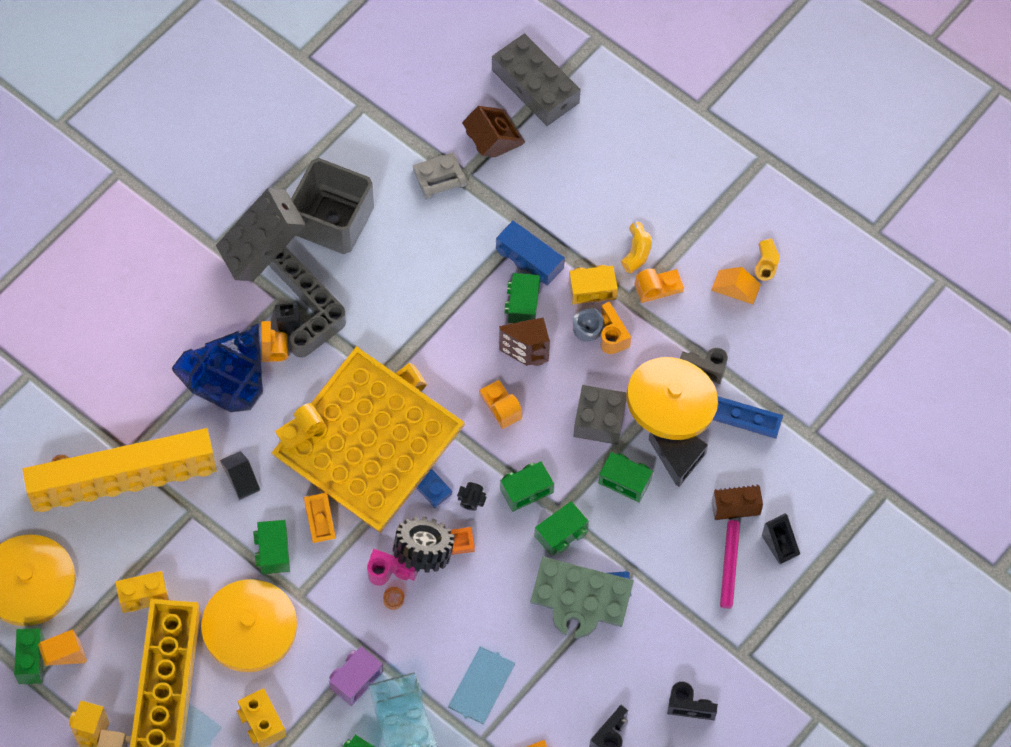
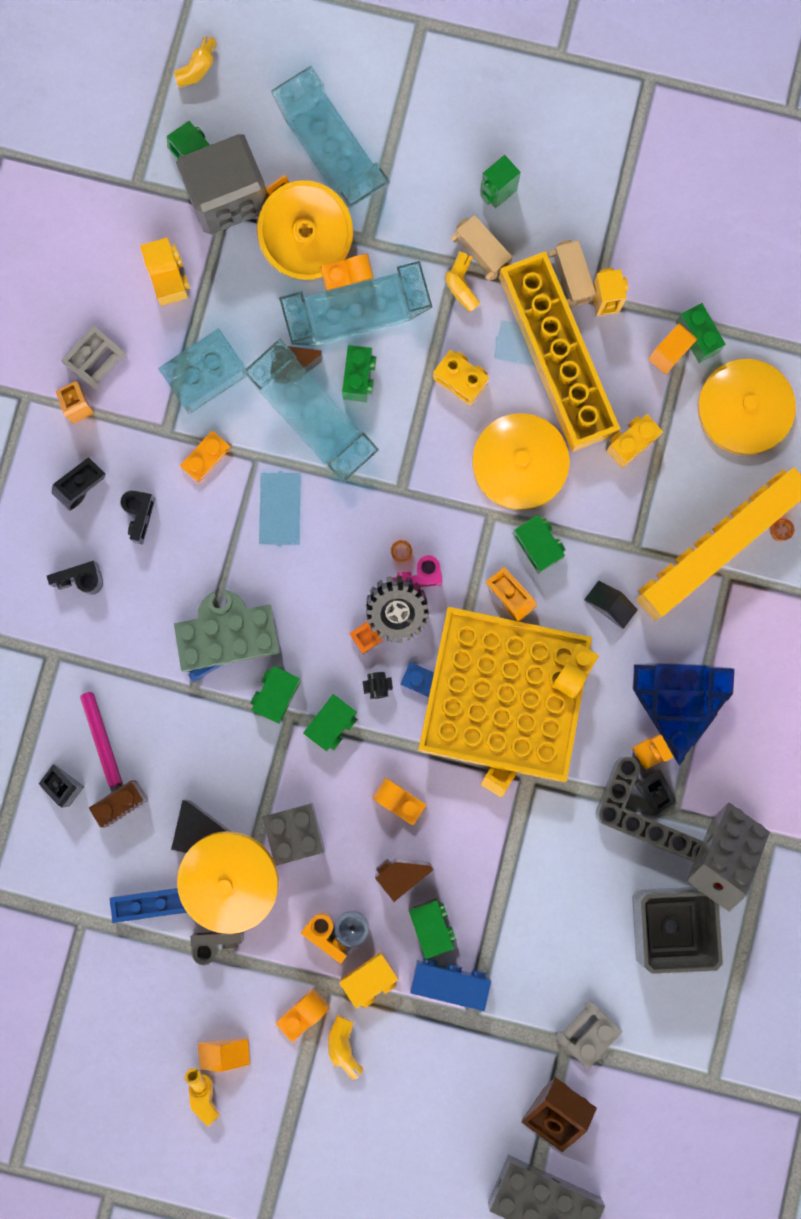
camera: 155 degrees right, 20 degrees up
medium lavender brick [329,646,383,706] -> none
green brick [598,452,653,503] -> none

